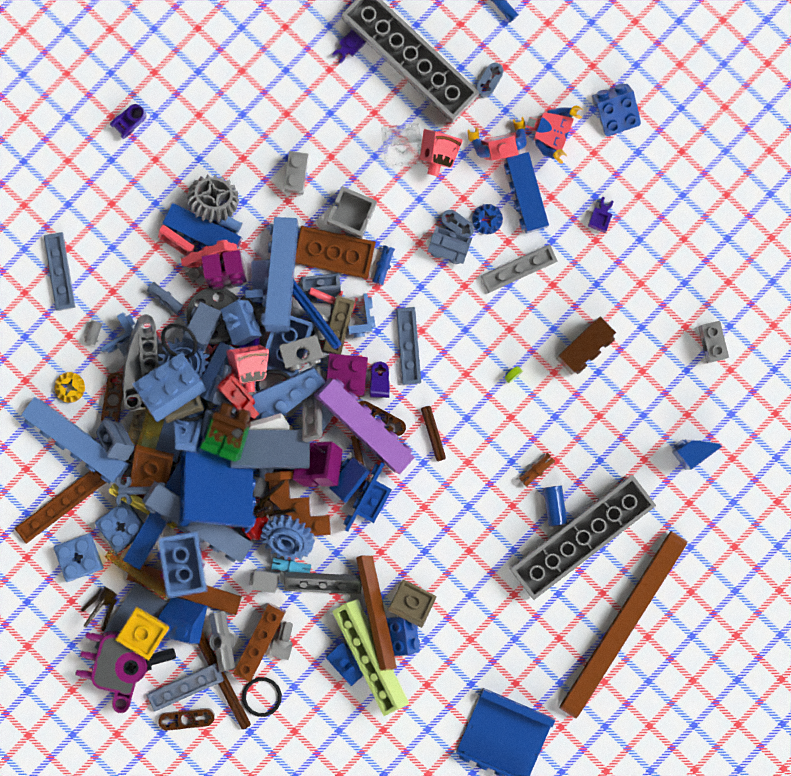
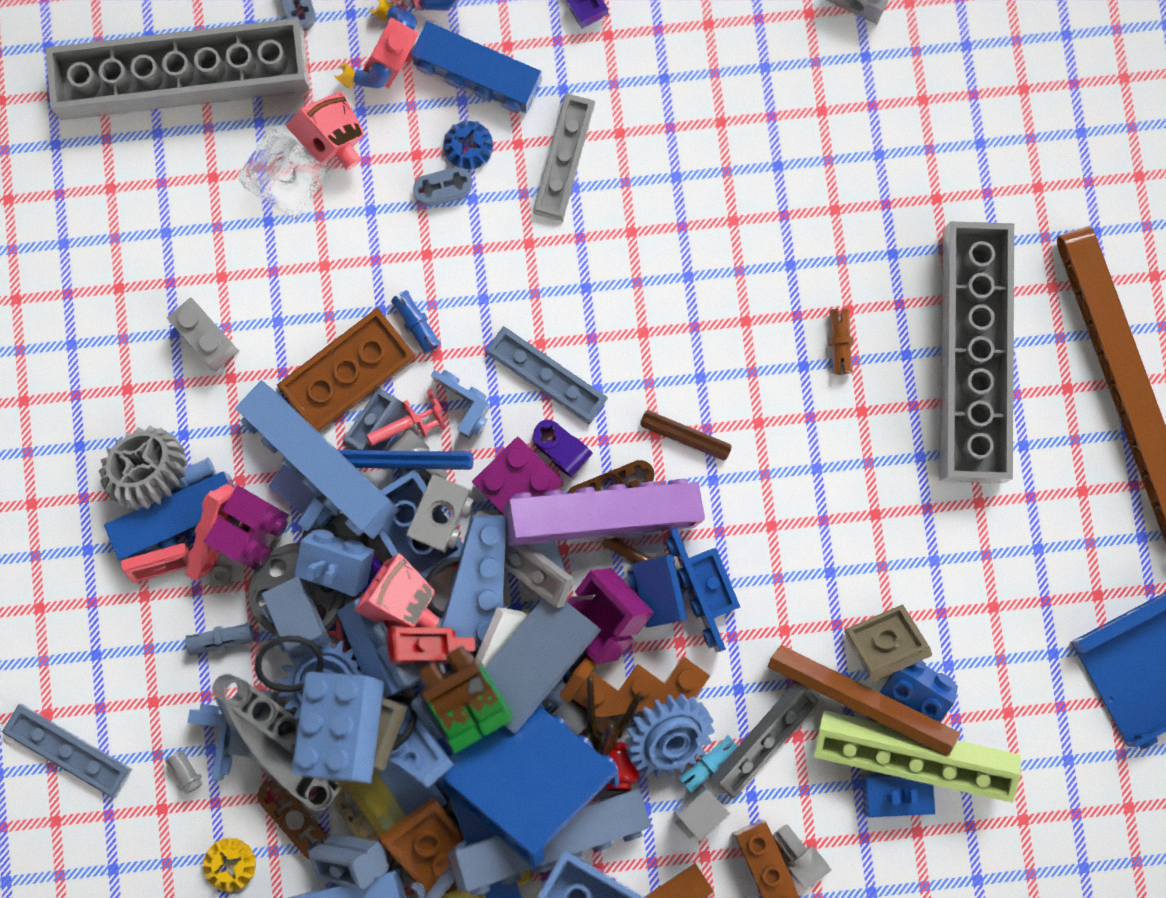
camera: 50 degrees left, 5 degrees down
dark tan tile [322,295,355,354] -> none
light grey piece [327,186,377,239] -> none
dark purple plate [332,29,366,64] -> none
sand blue brick [427,226,472,264] -> none
lime tile [504,366,523,384] -> none
blue pin [543,485,568,526] -> none
reddish brown brick [556,316,616,375] -> none
blue slope [672,439,722,470] -> none

